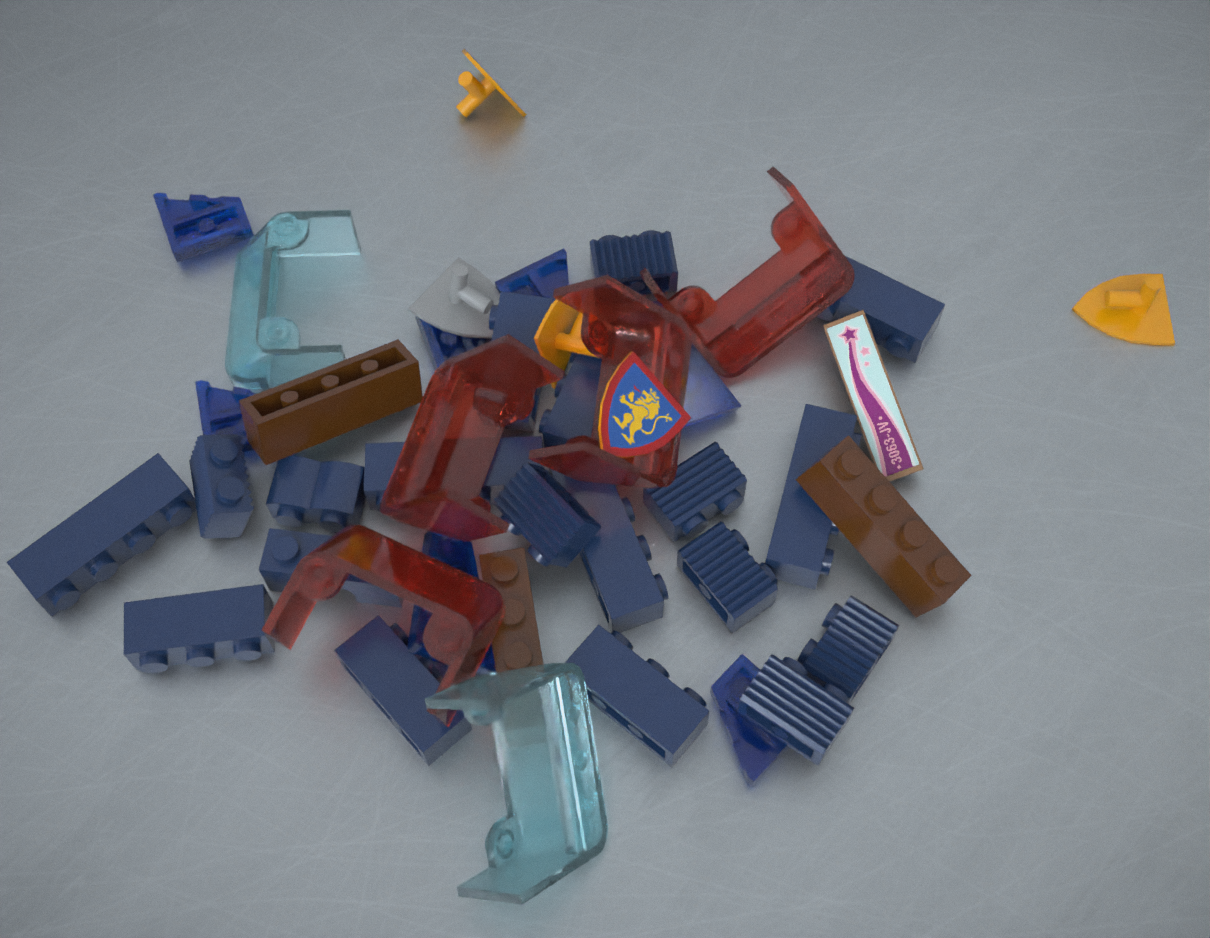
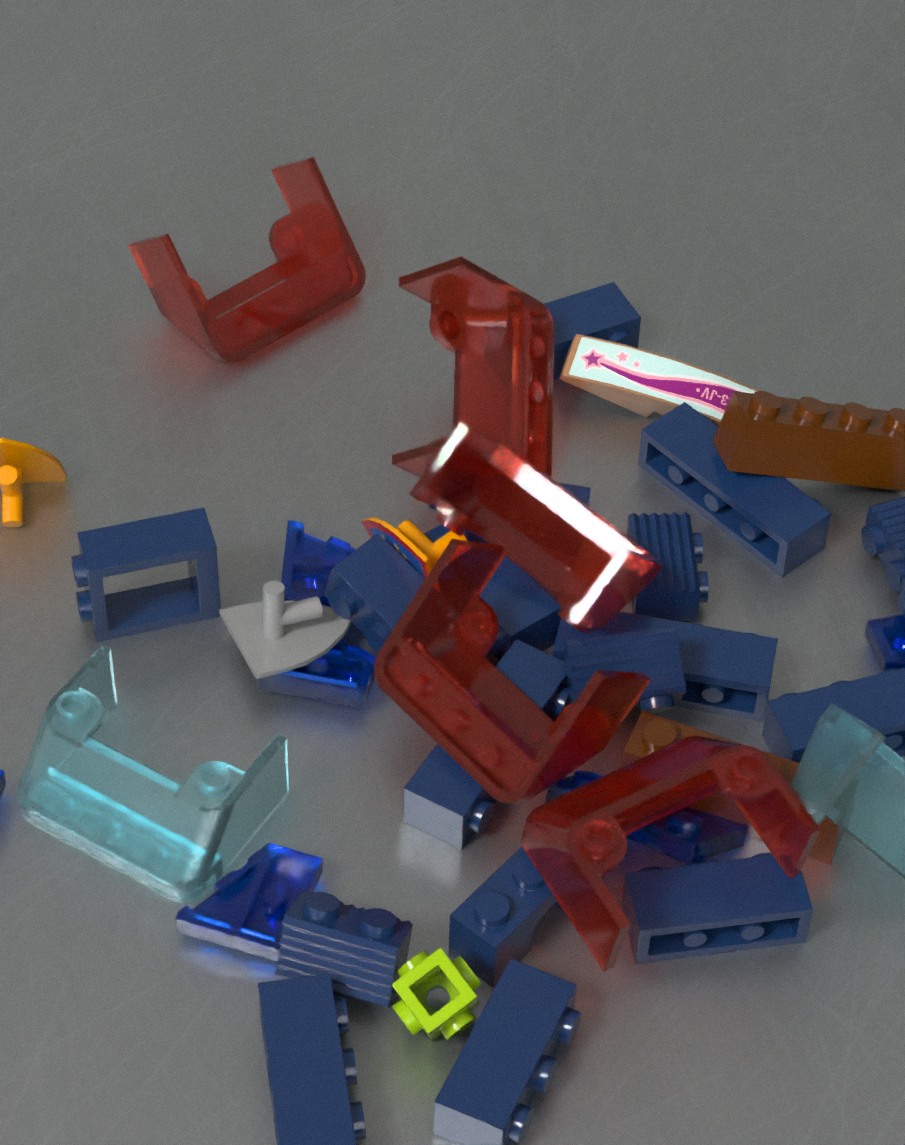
camera: 60 degrees left, 15 degrees down
reddish brown brick [239,339,423,465] -> none
dark blue brick [266,456,366,533] -> none
dark blue brick [589,230,678,301] -> none
shield [598,351,691,458] -> none
dark blue brick [677,521,778,633] -> none
light orange shield [1072,274,1175,346] -> none
none -> dark blue window [71,507,221,642]
none -> clear red windscreen [128,157,366,363]
none -> lime brick [392,947,481,1041]

